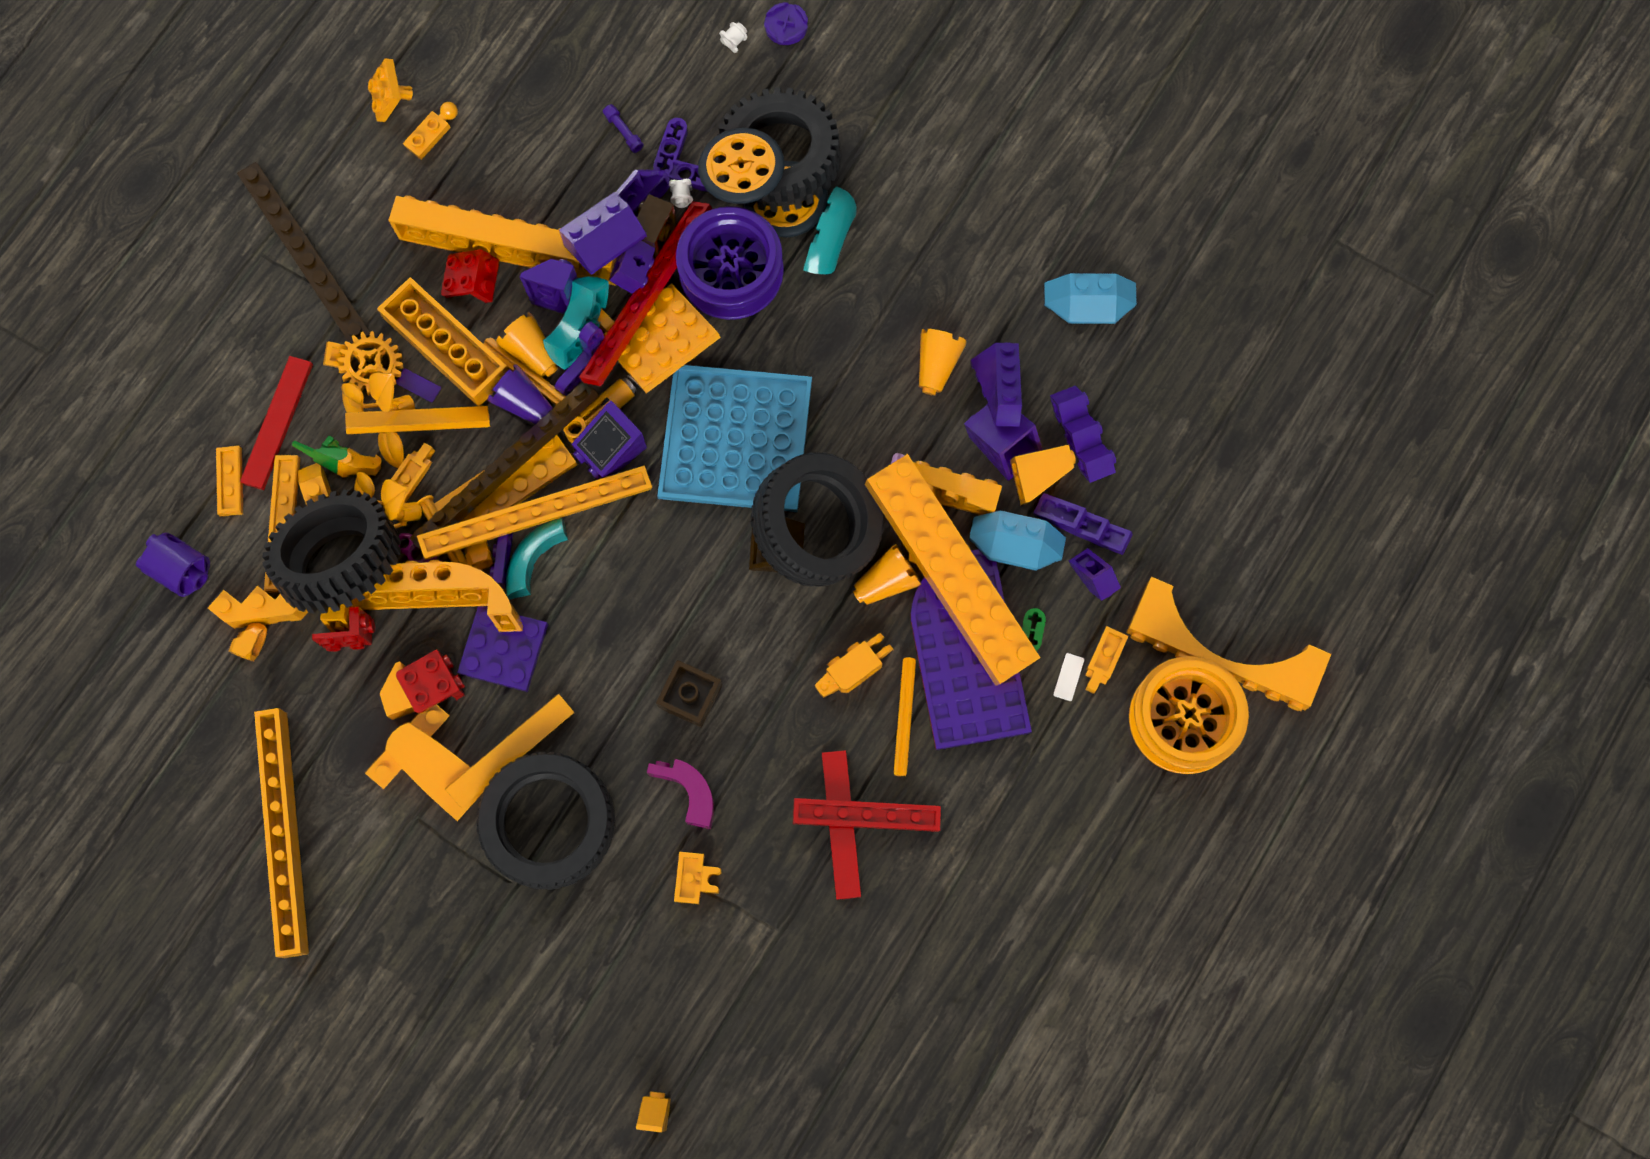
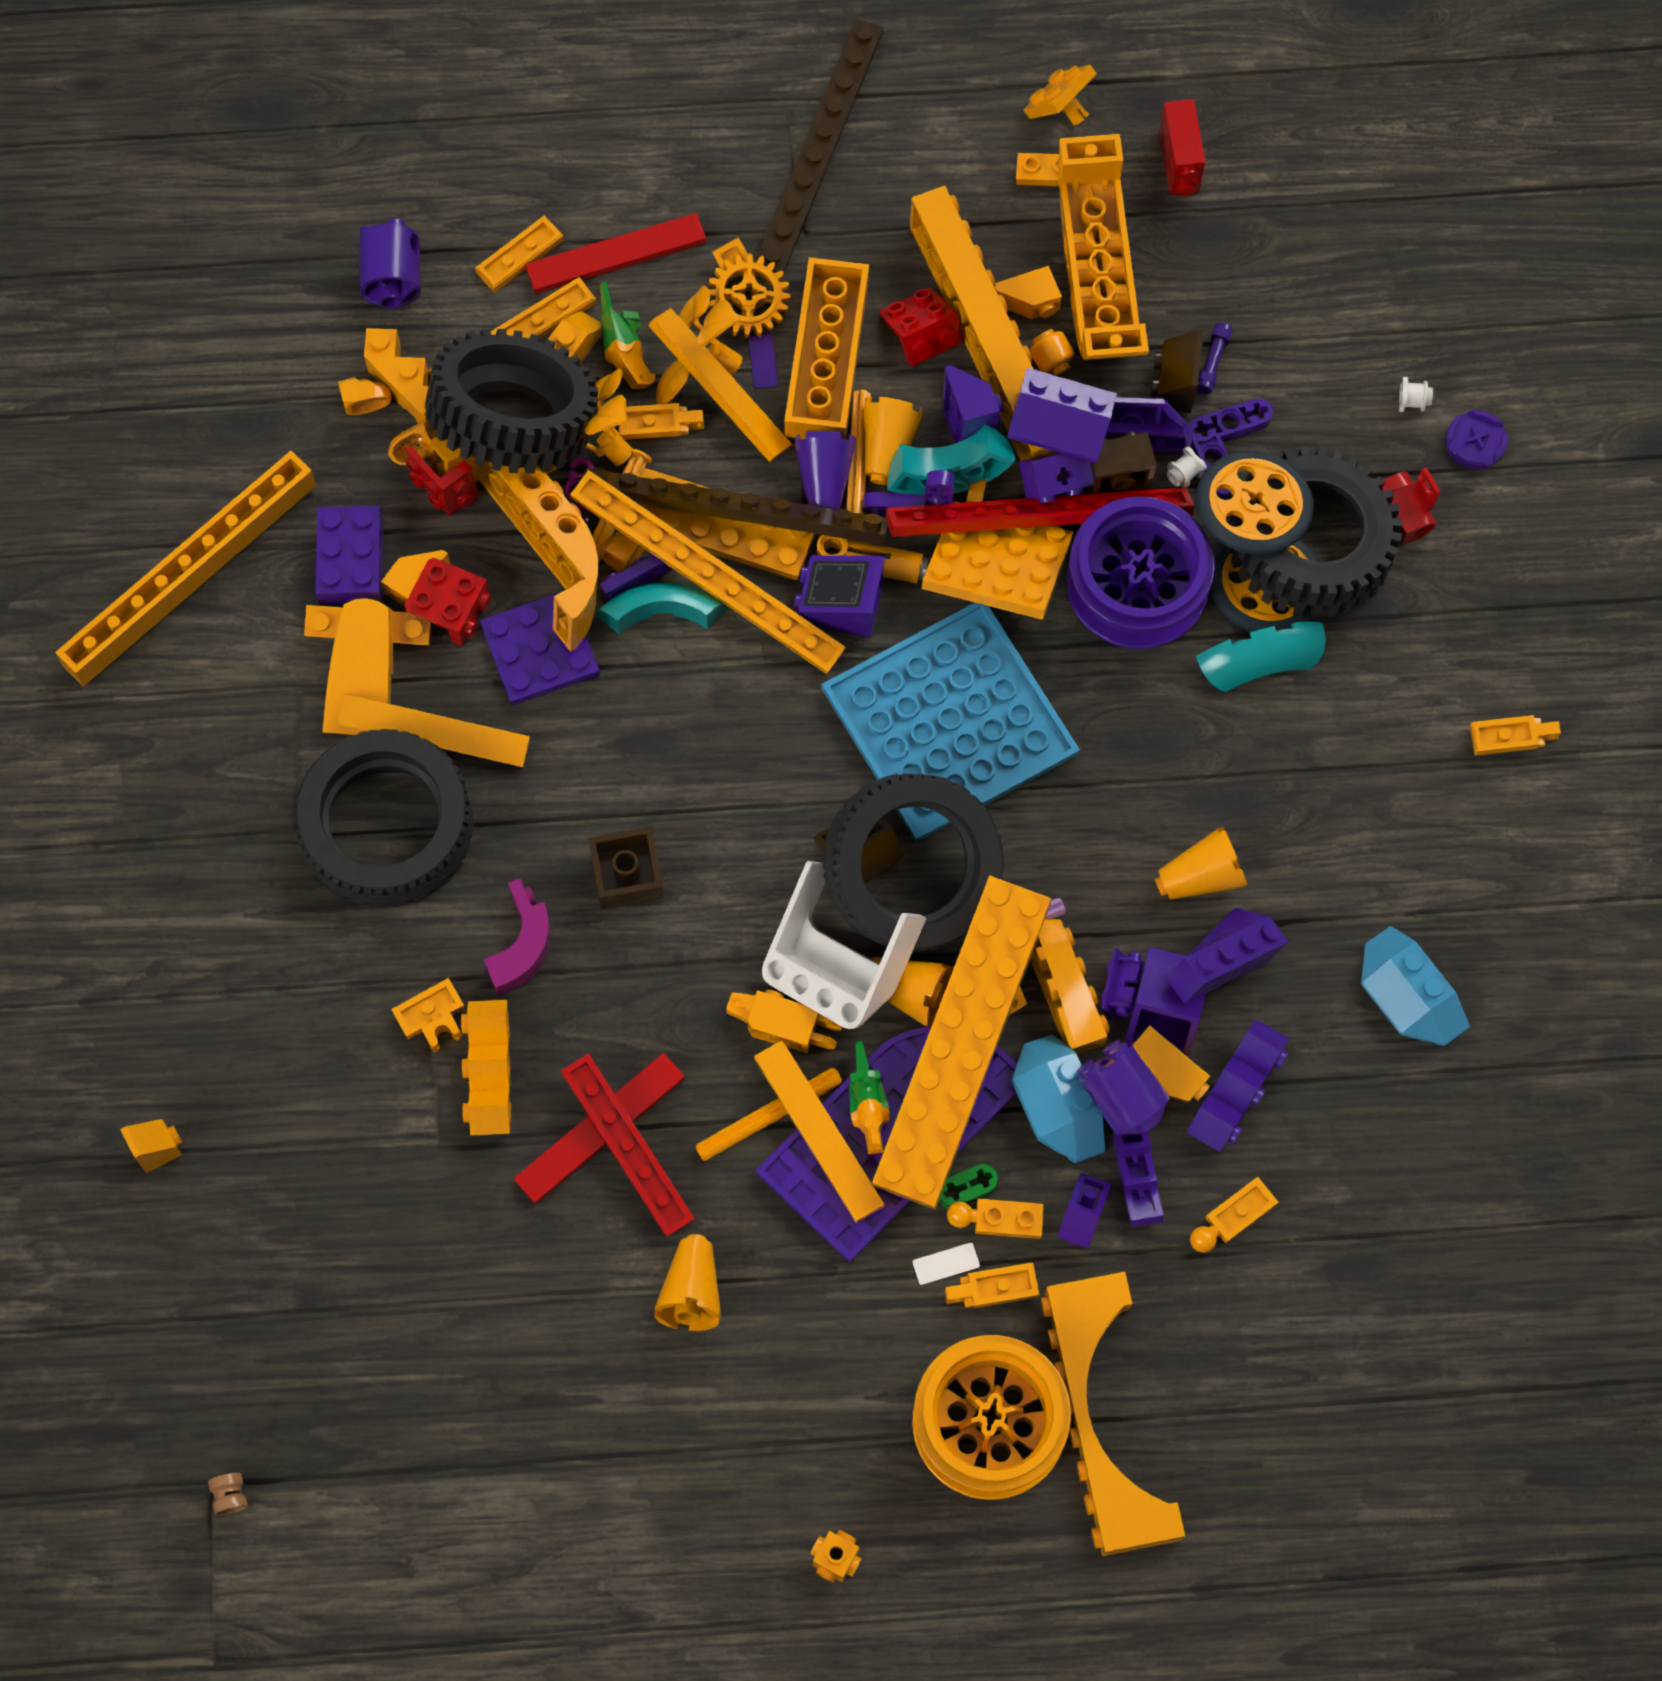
camera: 50 degrees right, 5 degrees down
none -> dark purple brick [316,506,384,607]
none -> rock [388,420,437,465]
none -> light orange brick [461,1000,511,1135]
none -> light orange cone [654,1234,721,1331]
none -> light orange tile [754,1040,884,1223]
none -> white windscreen [762,861,926,1029]
none -> light orange brick [810,1530,862,1583]
none -> animal [849,1041,890,1154]
none -> light orange plate [947,1199,1043,1239]
none -> light orange slope [994,266,1062,320]
none -> light orange head [1030,329,1075,376]
none -> light orange slope [1059,134,1149,360]
none -> dark purple cylinder [1077,1040,1170,1135]
none -> dark purple hinge [1101,948,1143,1020]
none -> dark brown slope [1151,330,1204,413]
none -> red brick [1159,99,1206,196]
none -> light orange plate [1190,1177,1279,1253]
none -> red piece [1382,467,1440,546]
none -> light orange hinge [1470,715,1561,756]

